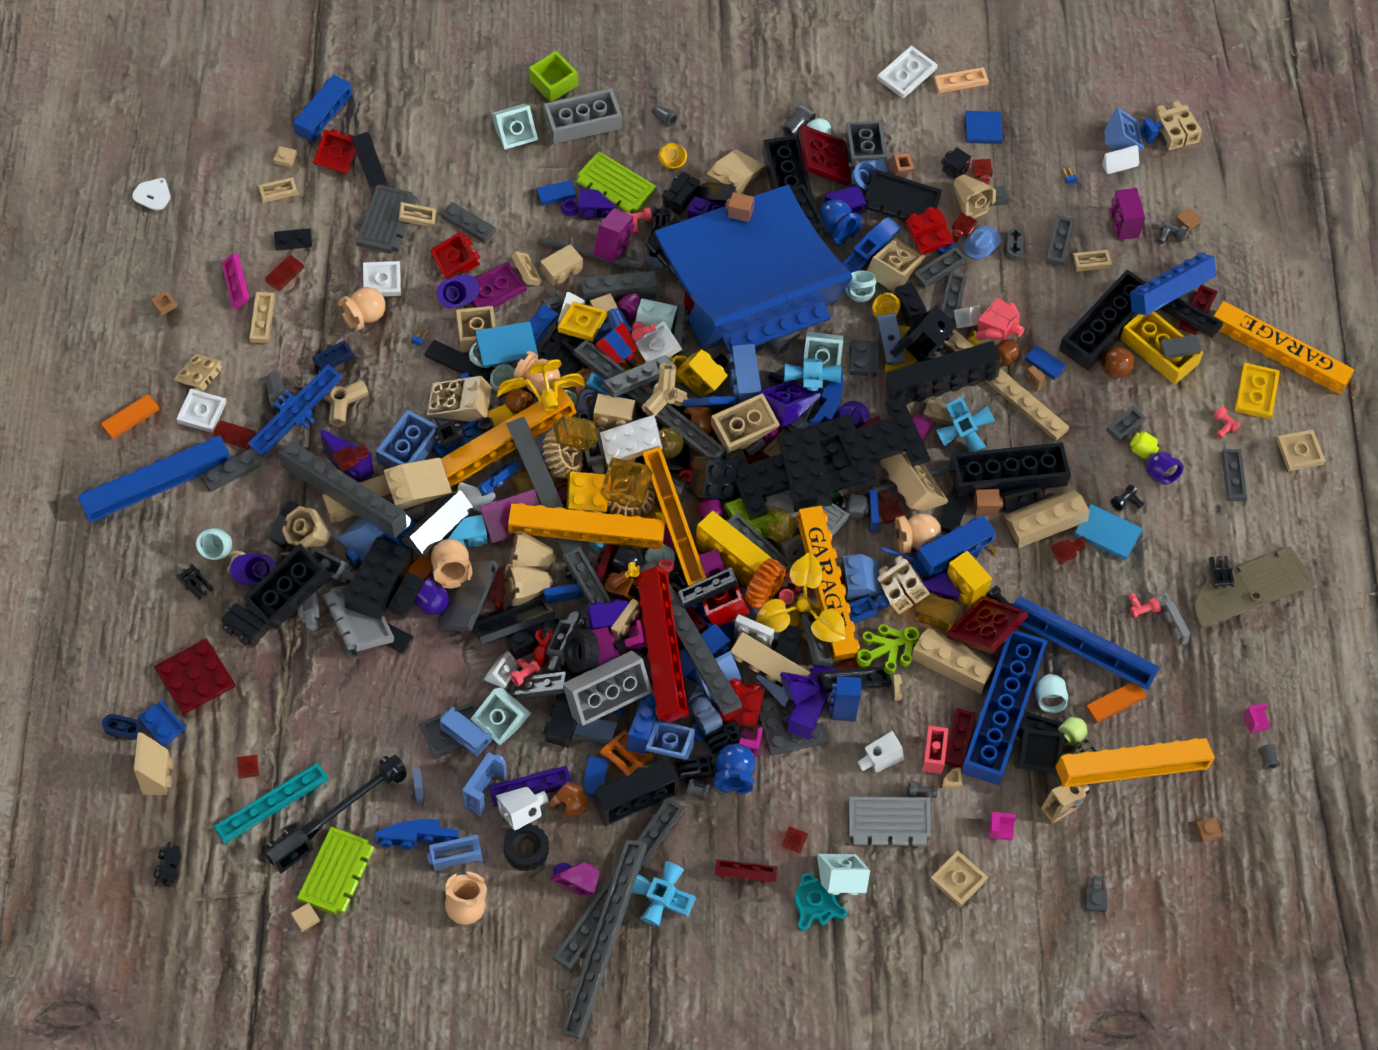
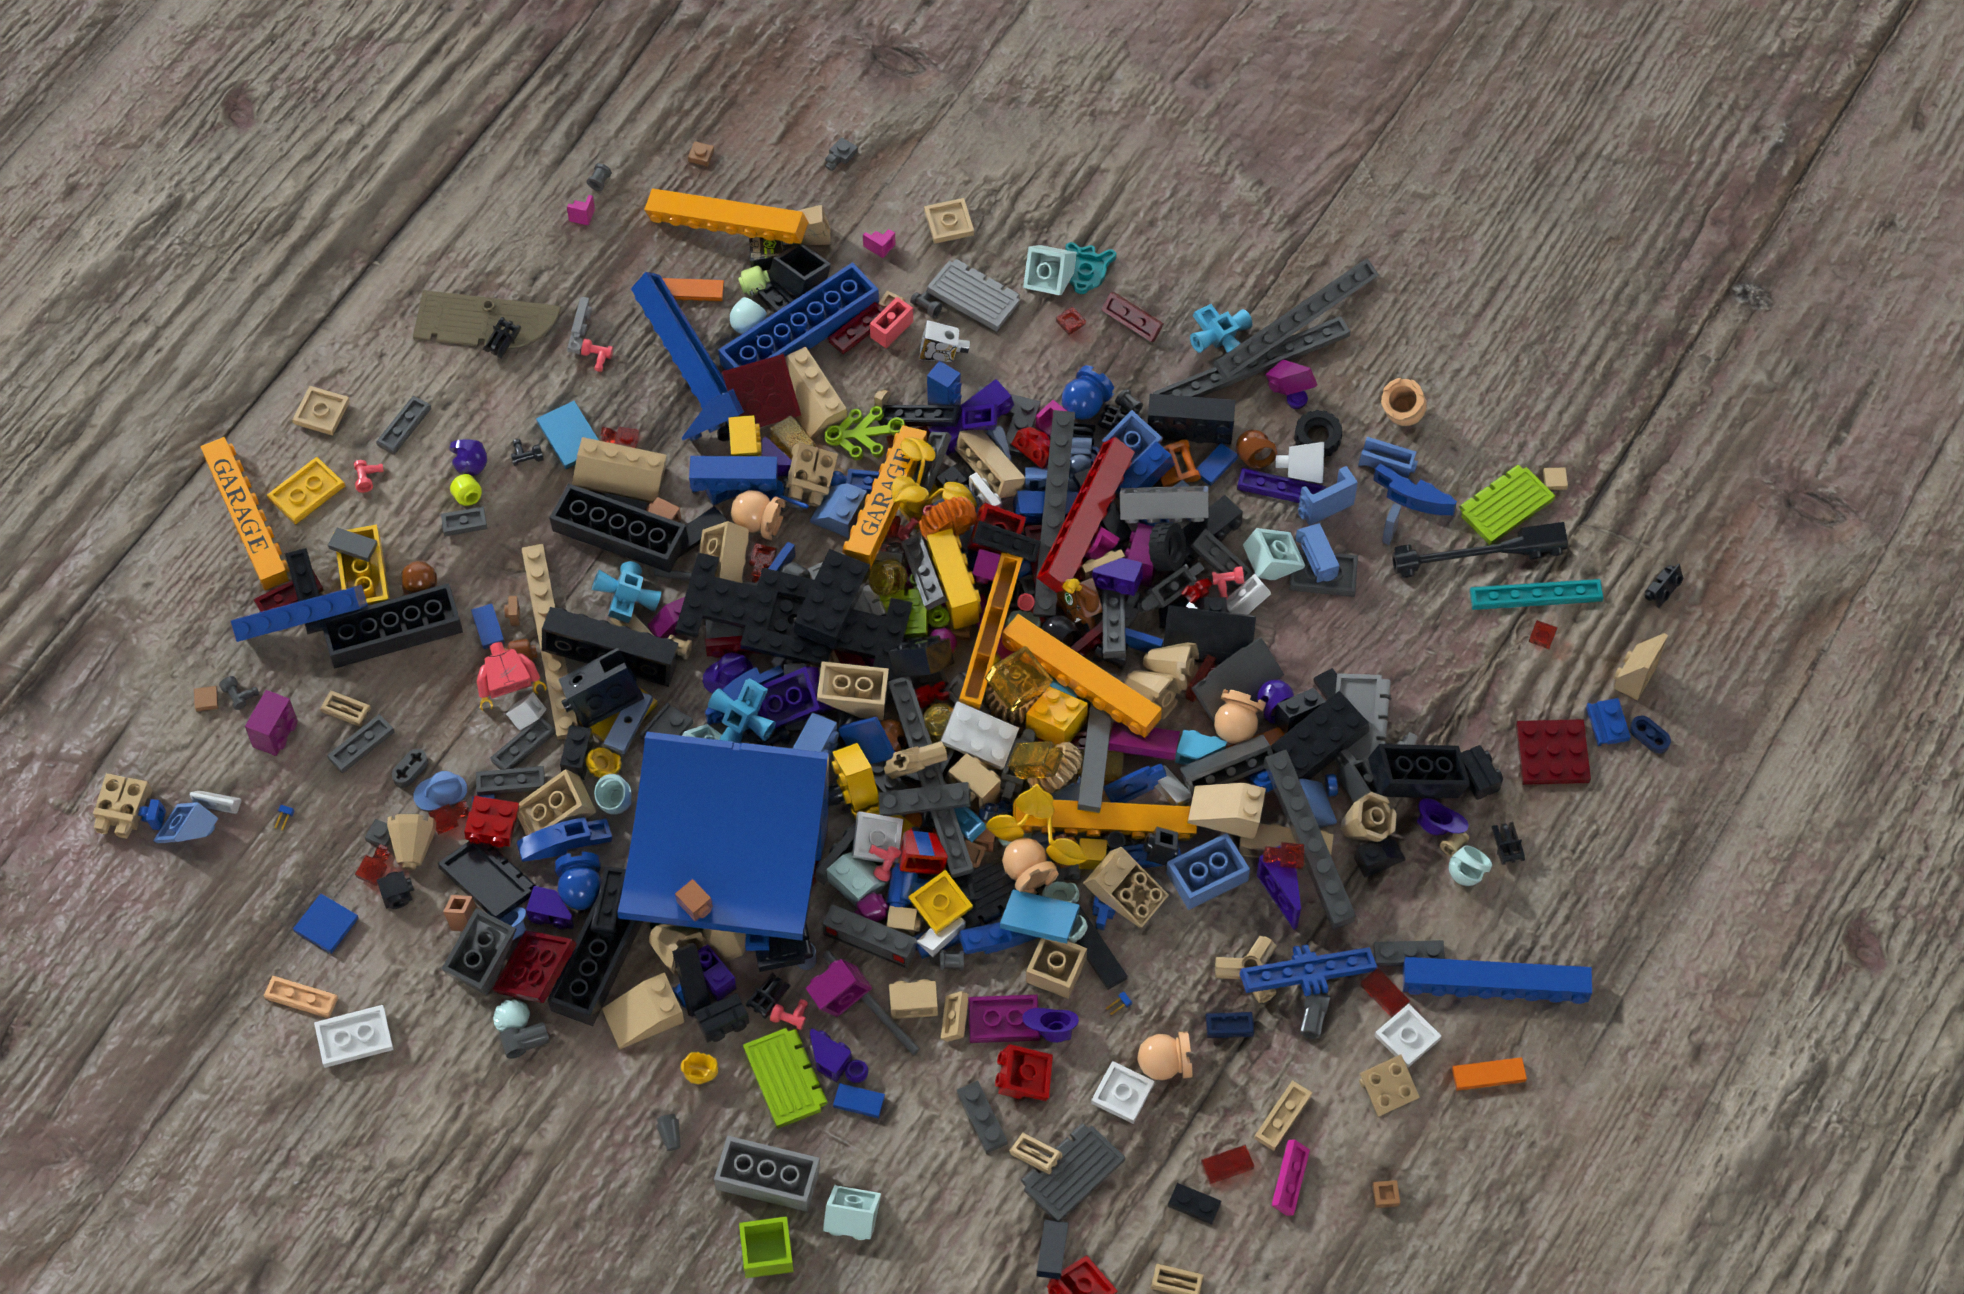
camera: 145 degrees left, 0 degrees up
none -> blue slope [682,389,744,441]

